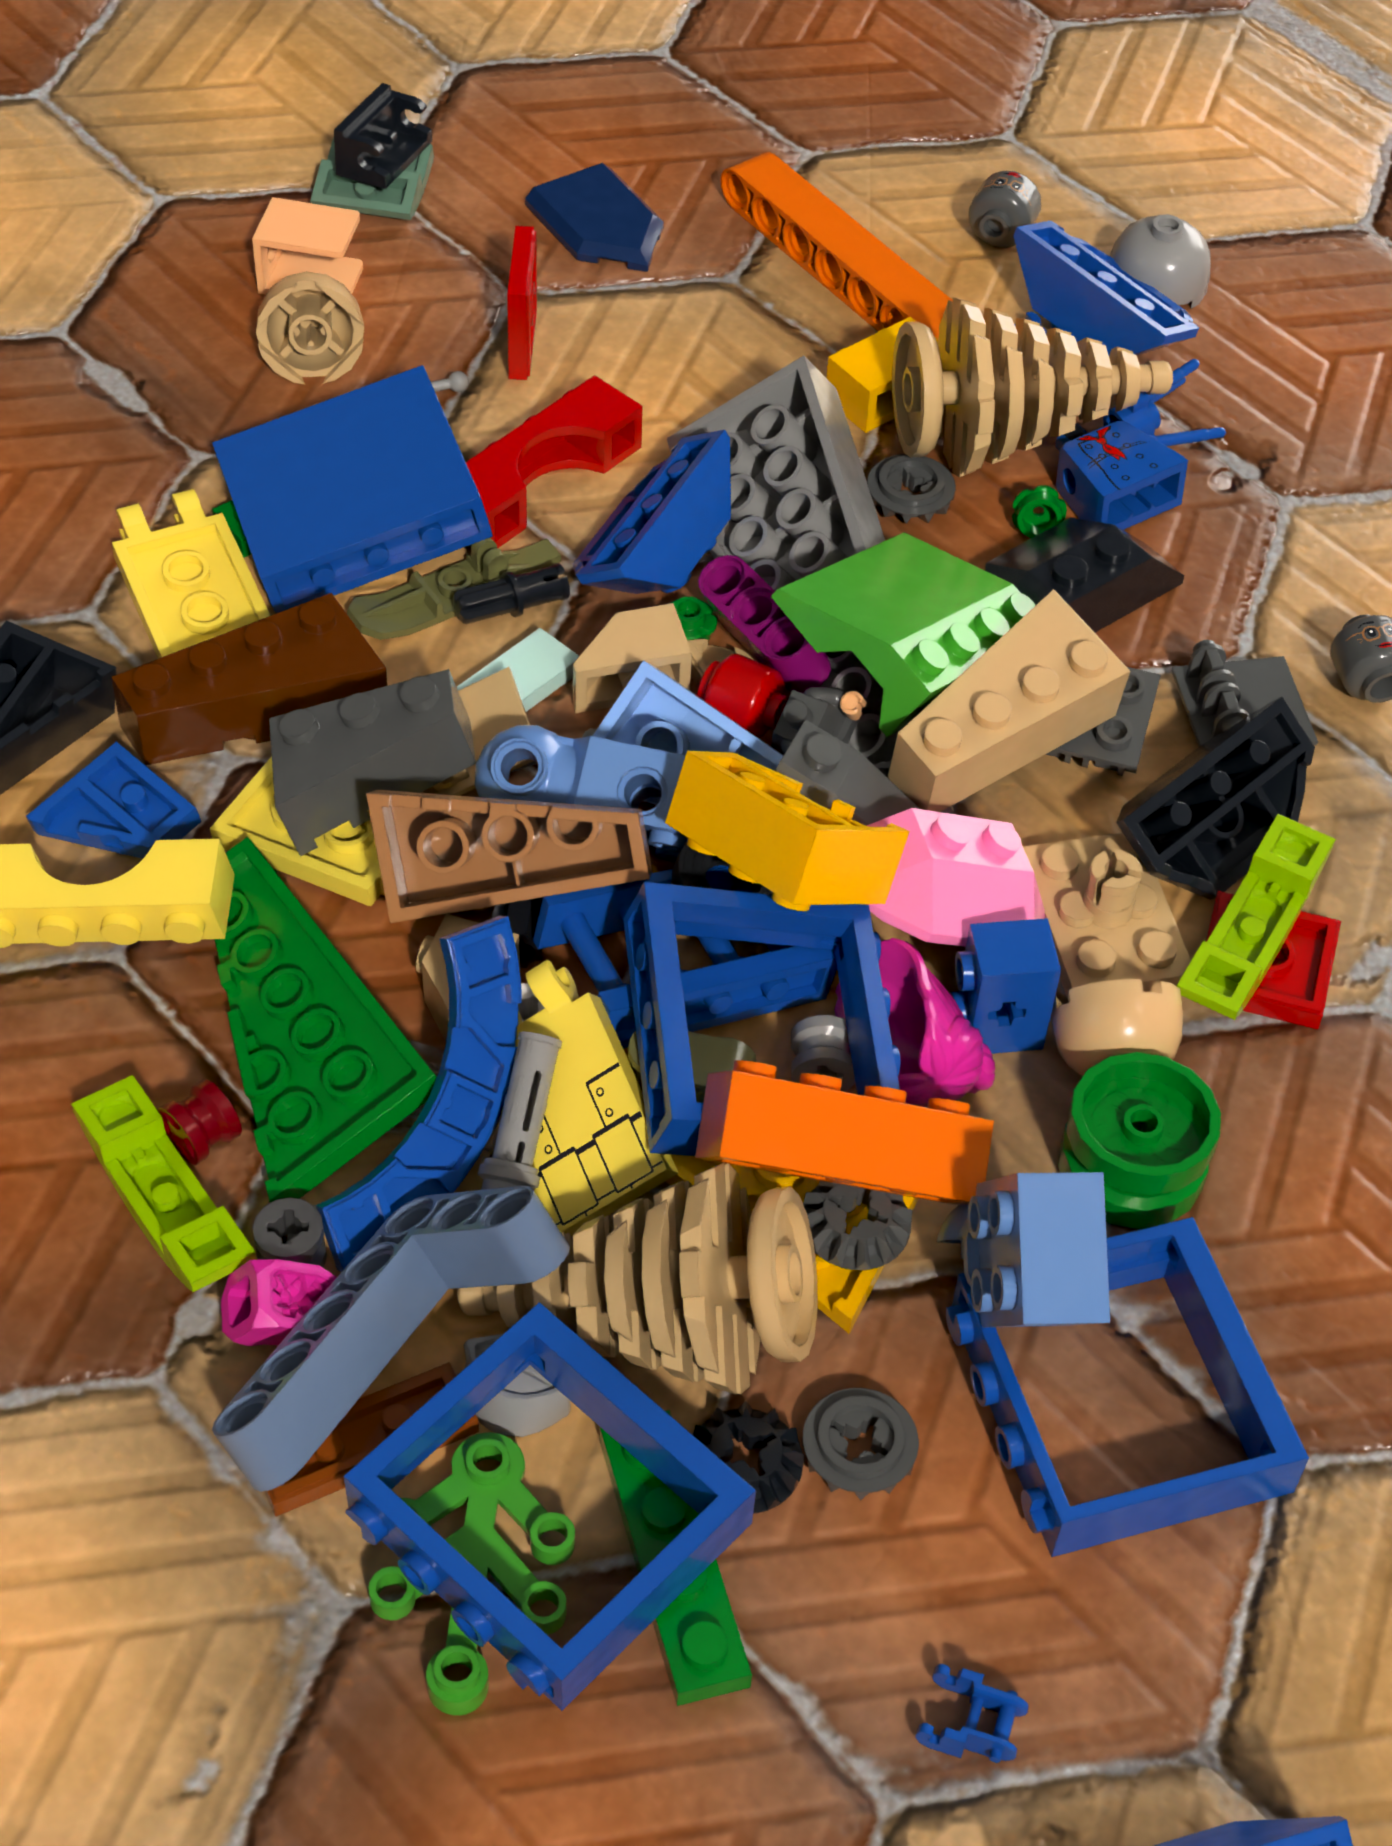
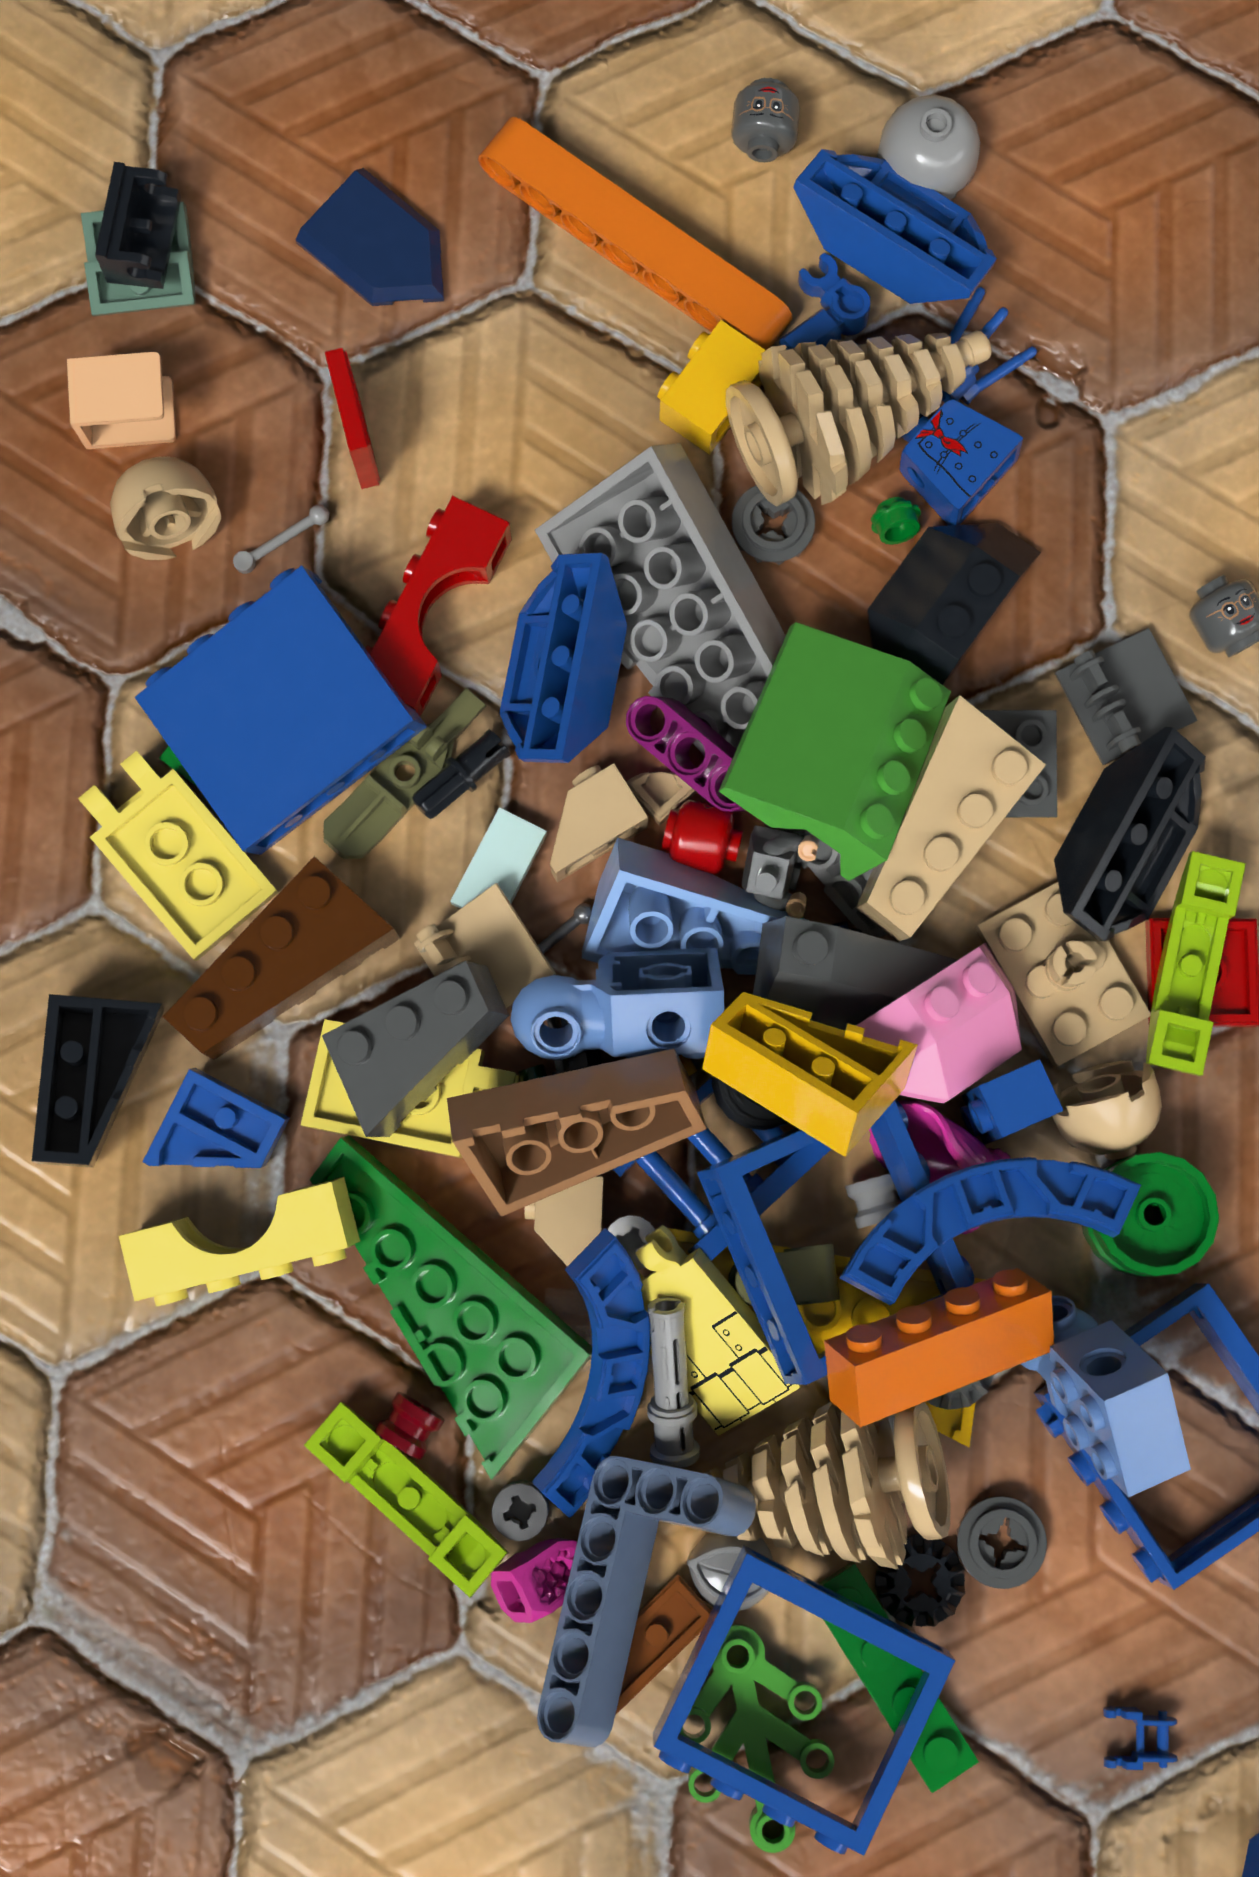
camera: 15 degrees left, 30 degrees up
green plate [668,597,717,641] -> none
none -> blue tile [839,1157,1141,1306]

